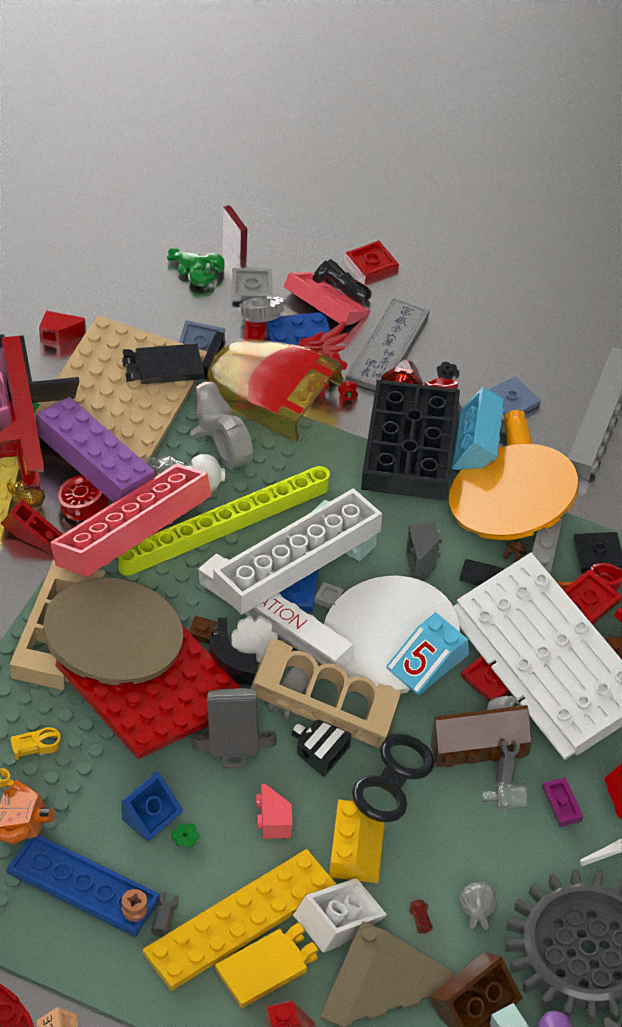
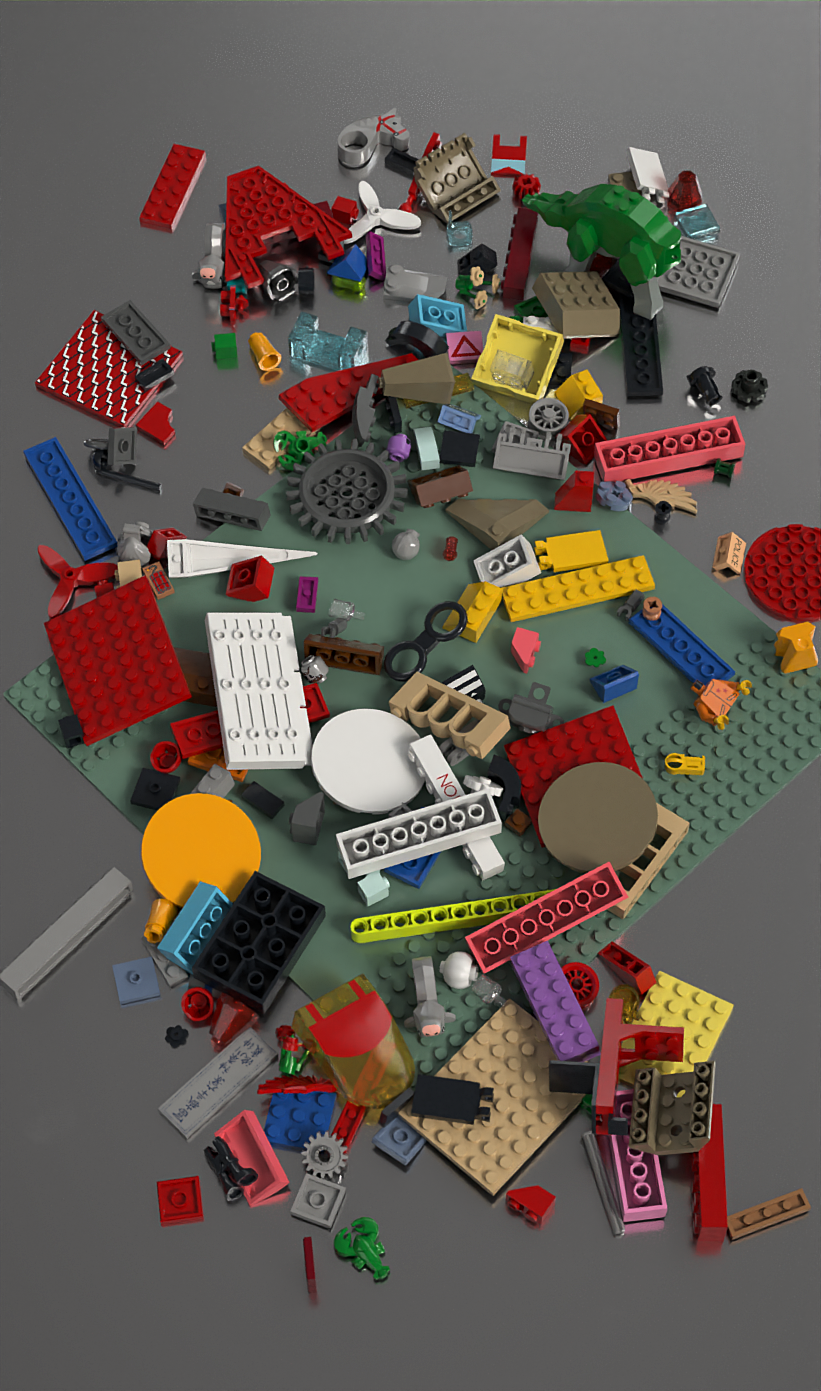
camera: 155 degrees left, 10 degrees up
medium azure slope [386,612,469,696] -> none

